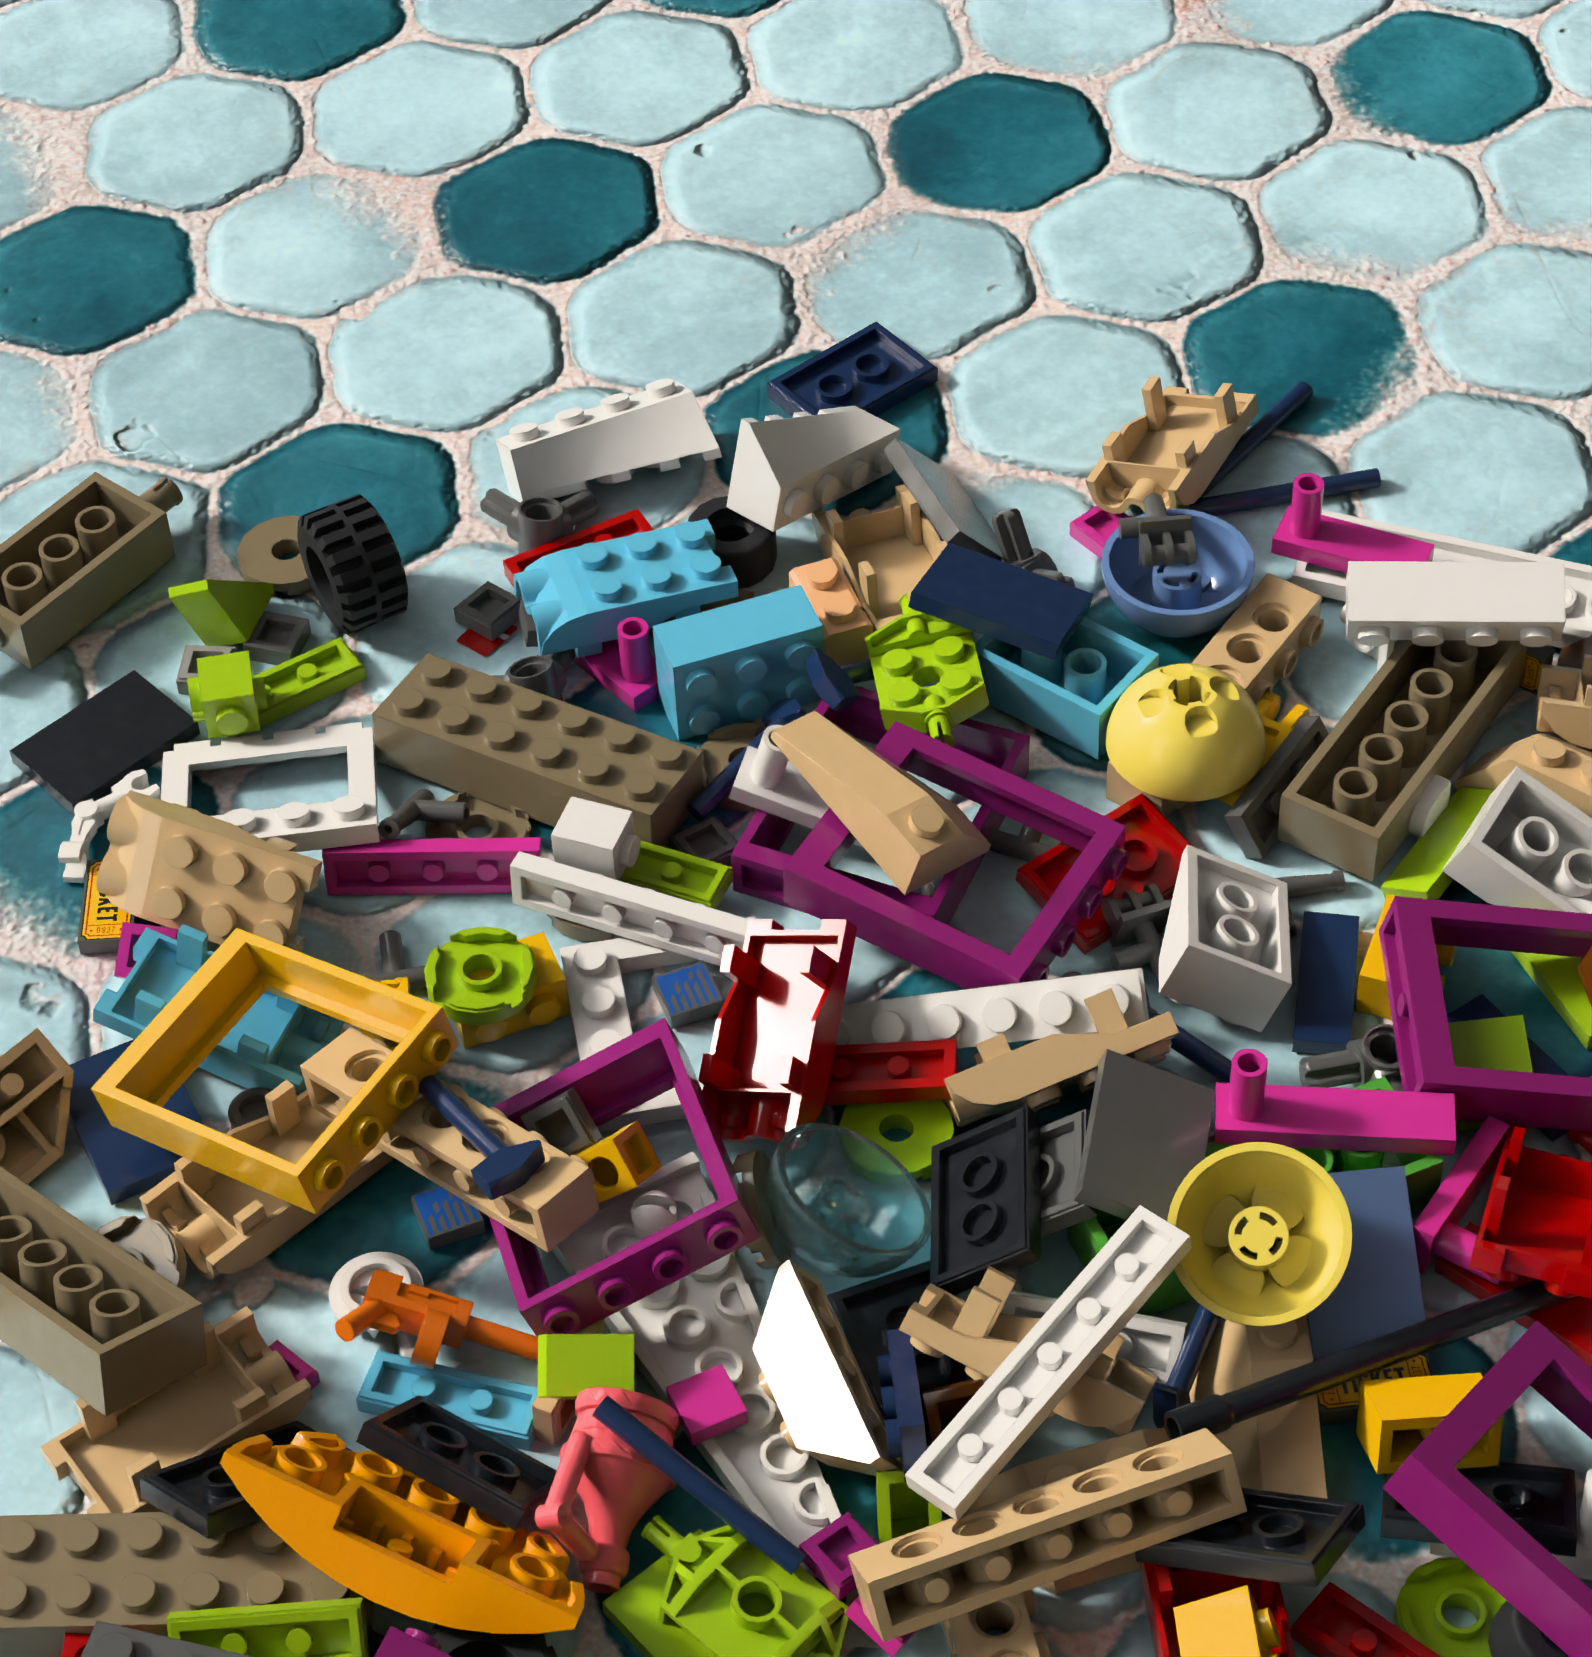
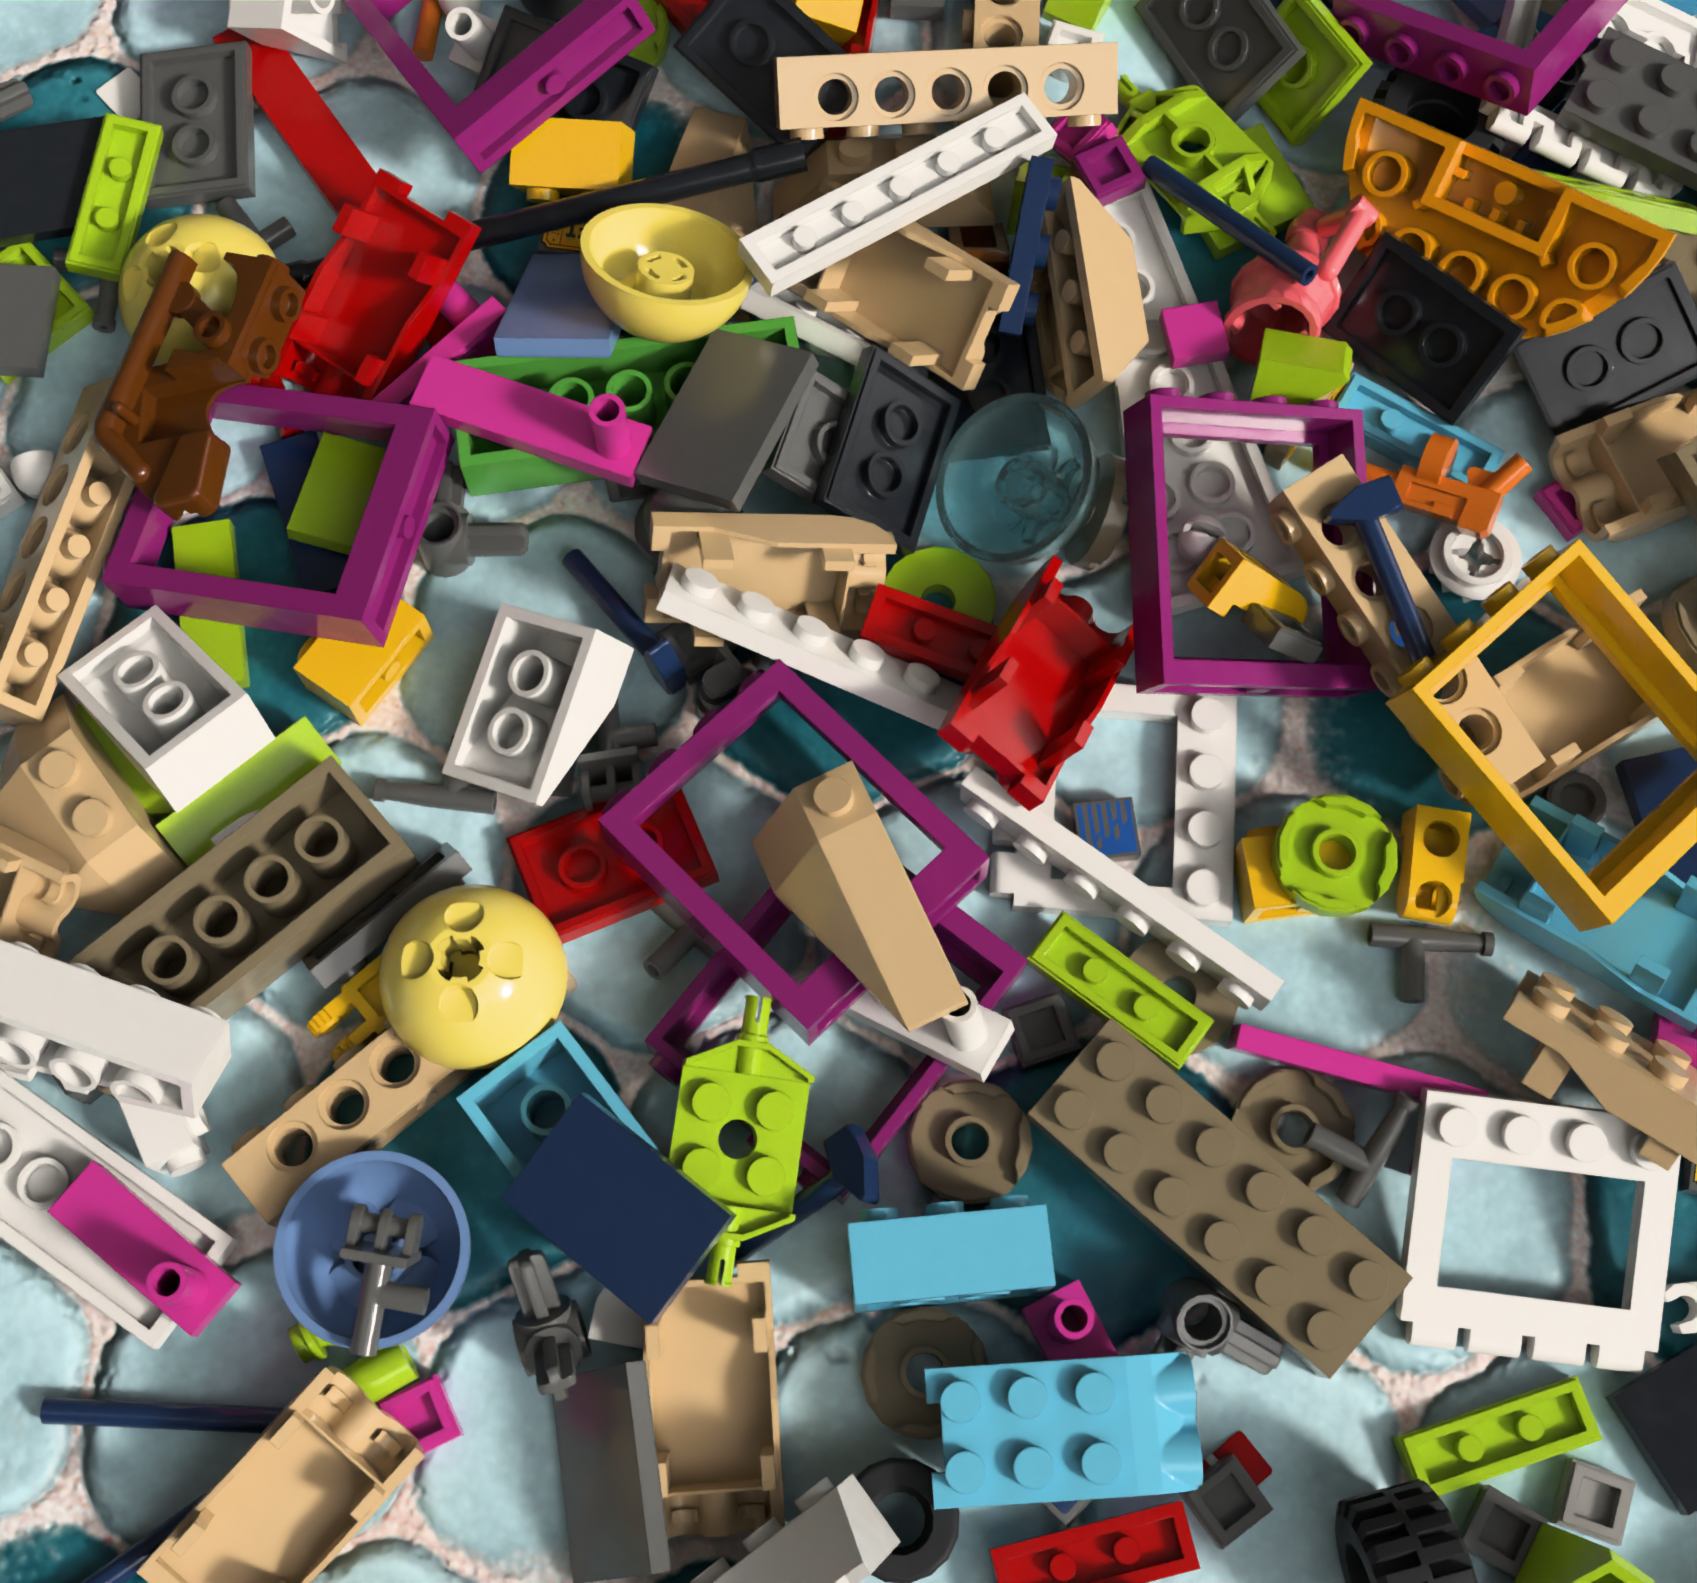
camera: 170 degrees left, 25 degrees up
lime brick [187,650,268,739] -> none
white brick [551,796,641,880] -> none
dark blue piece [687,698,807,821] -> none
light nougat brick [789,557,873,666] -> none
dark blue tile [1292,911,1360,1054] -> none

